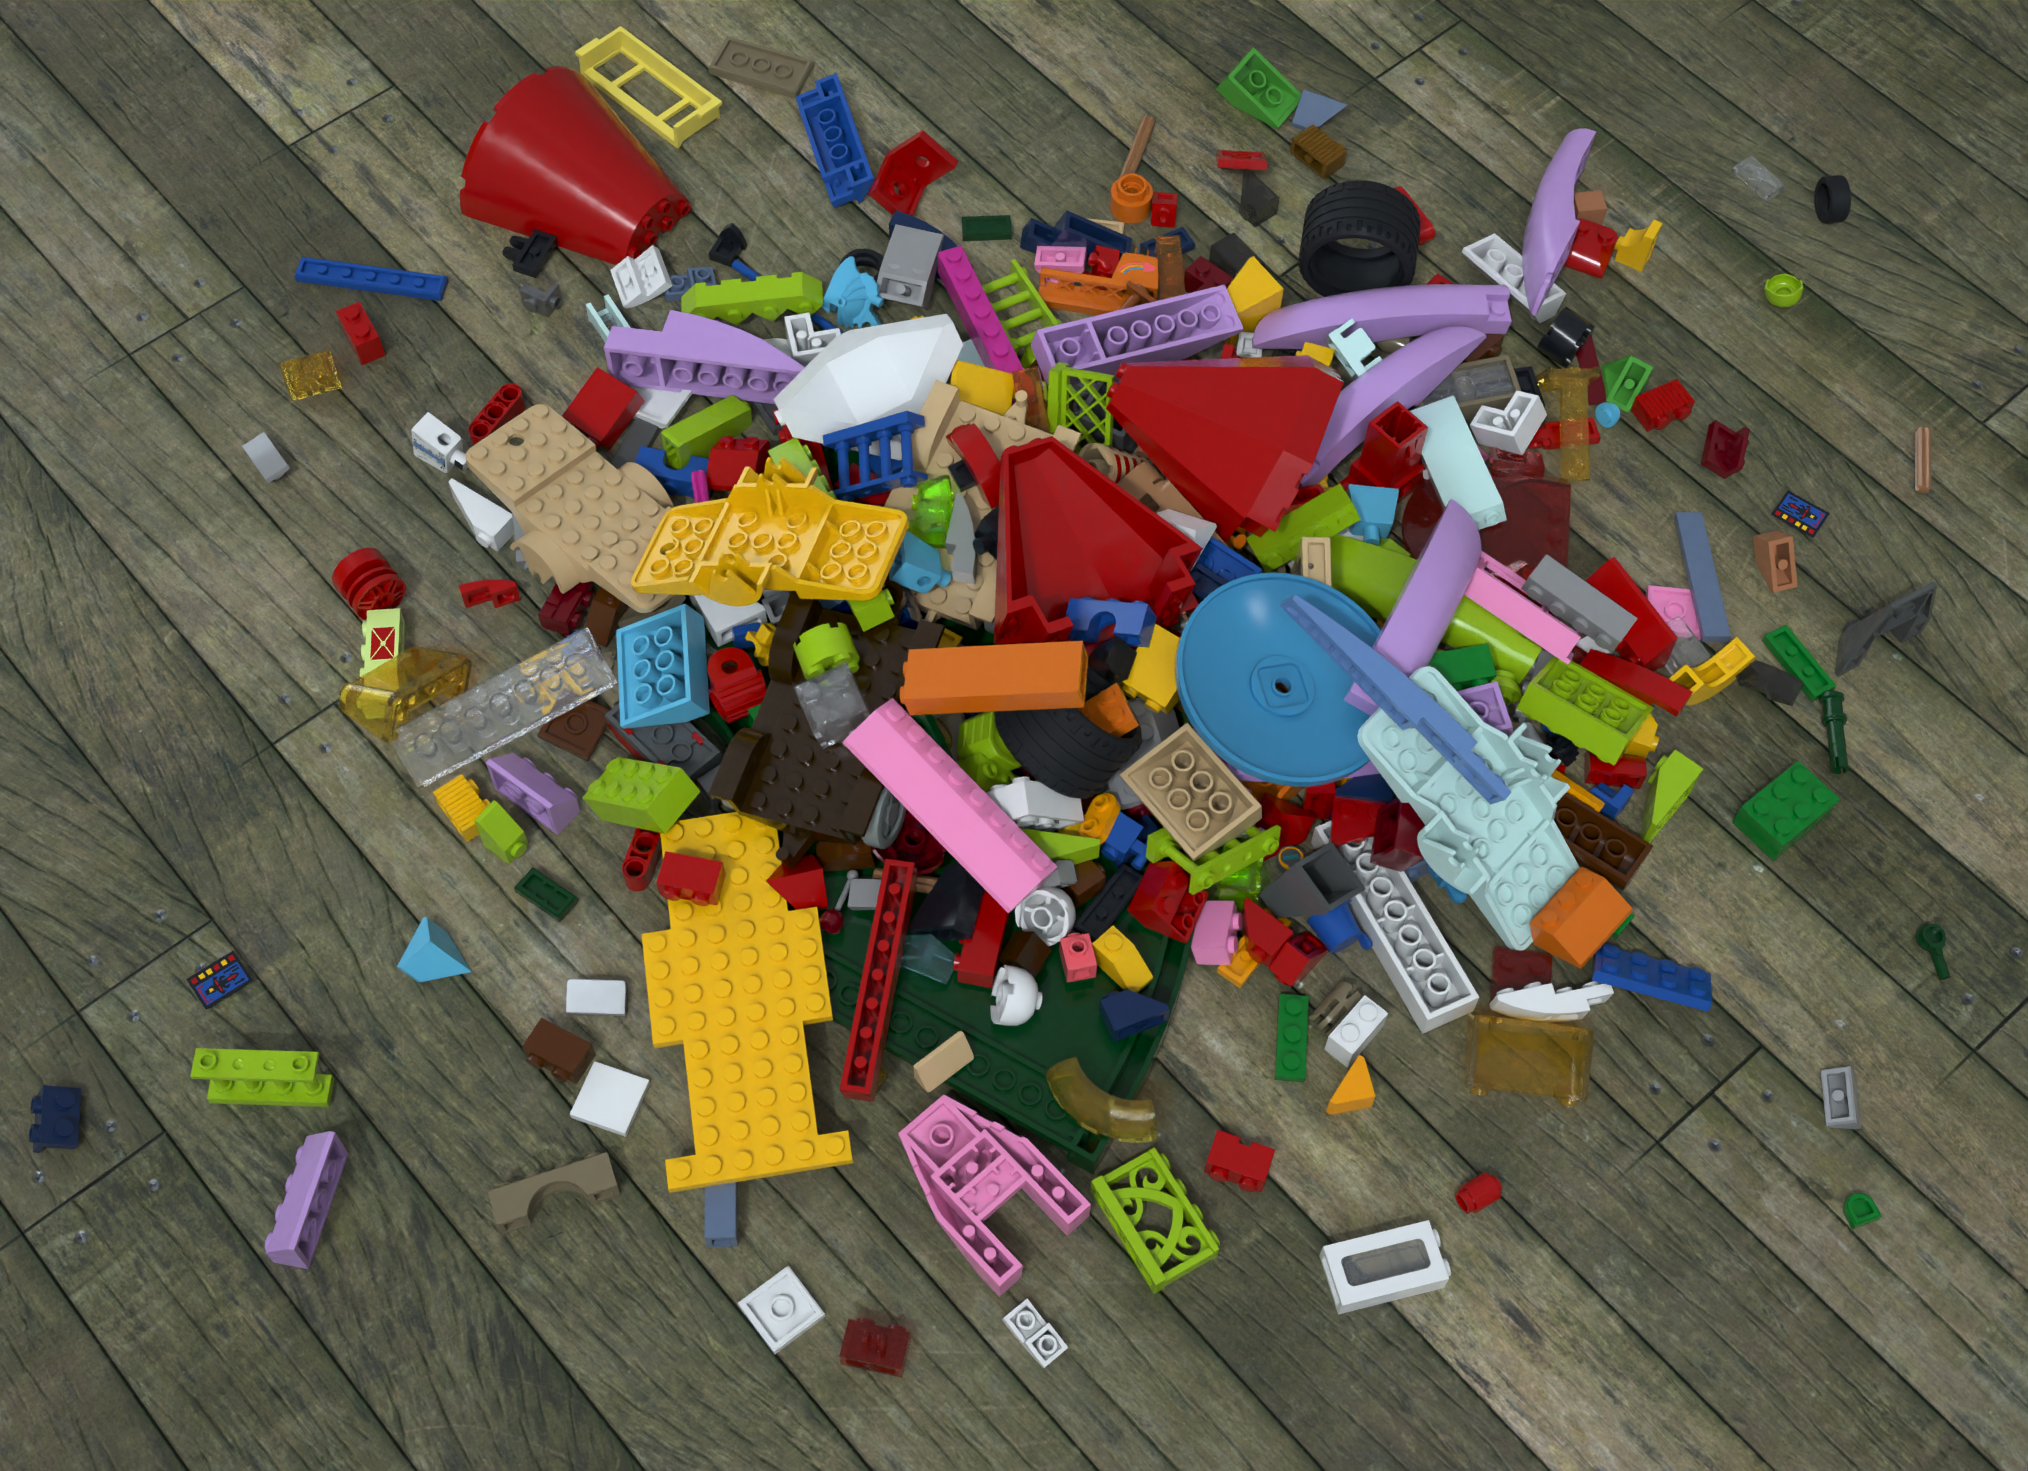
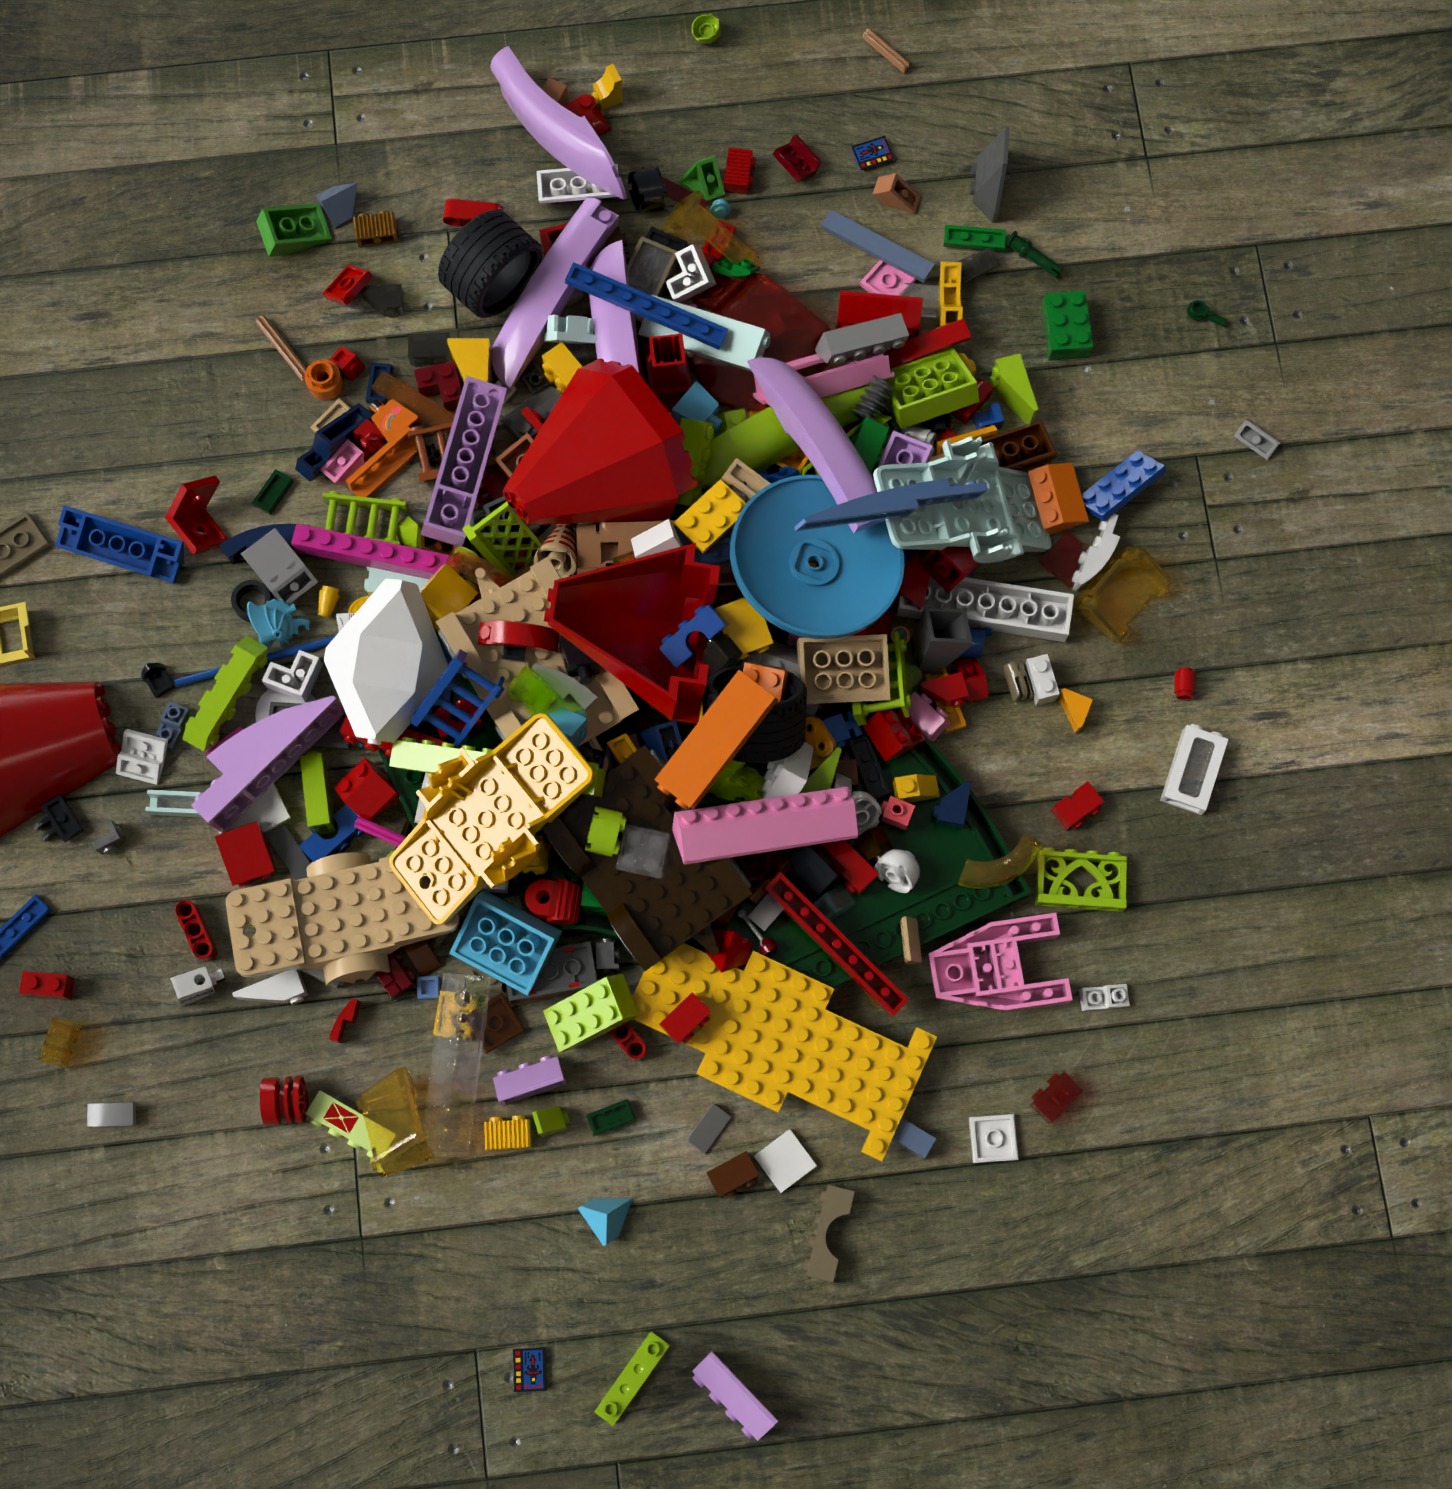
camera: 55 degrees left, 15 degrees up
green plate [1274,994,1309,1083] -> none
green tile [1843,1193,1882,1229] -> none
none -> blue plate [565,262,728,350]
none -> yellow plate [673,479,746,554]
none -> green slope [712,259,760,276]
none -> dark grey piece [851,375,894,421]

